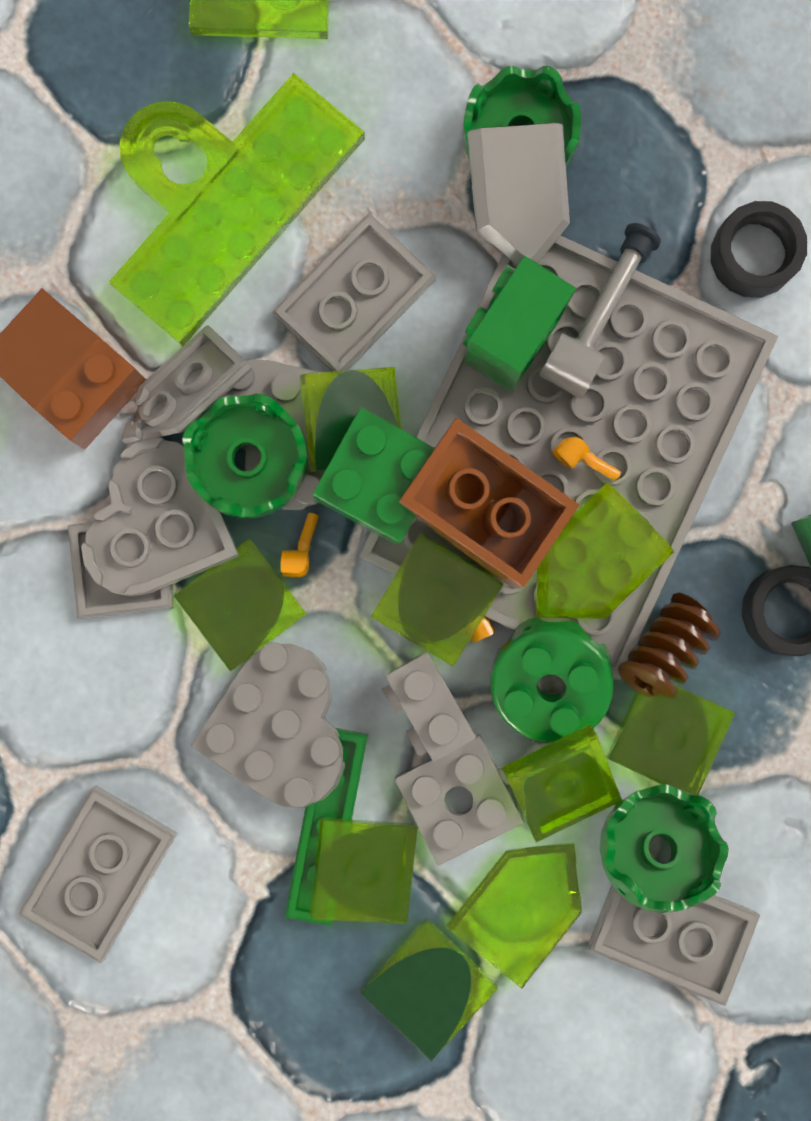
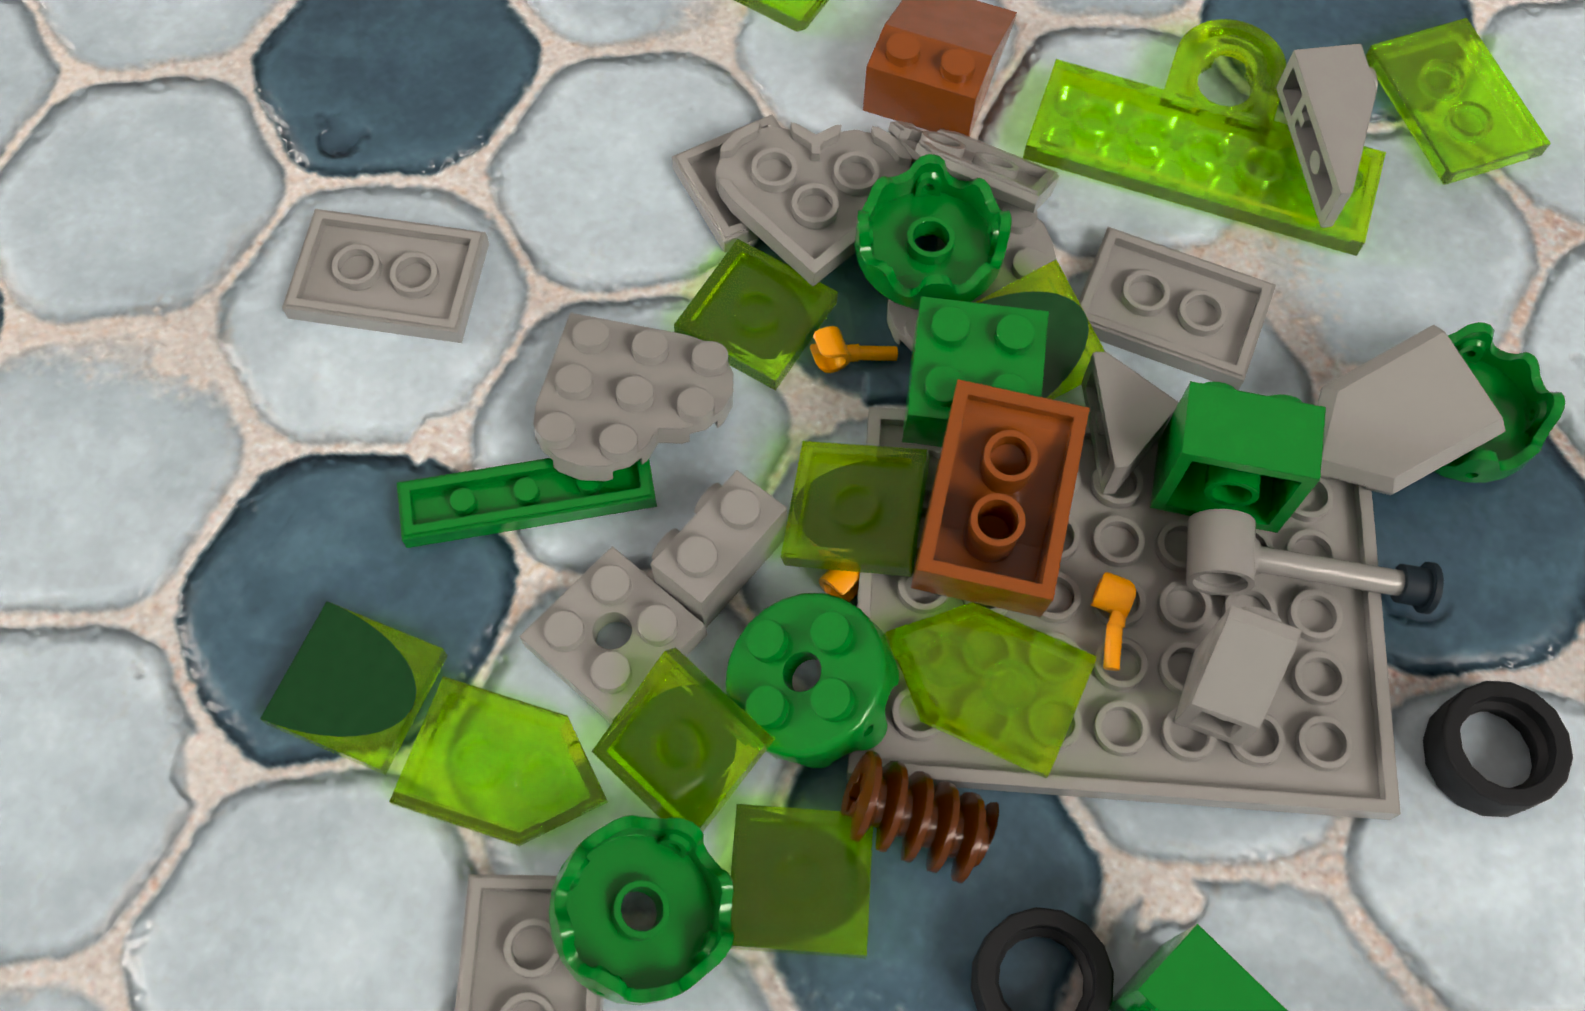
camera: 65 degrees right, 20 degrees down
clear neon green tile [310,817,418,924] -> none
none -> light grey slope [1081,351,1179,494]
none -> light grey slope [1174,605,1302,746]
none -> light grey slope [1276,44,1378,228]

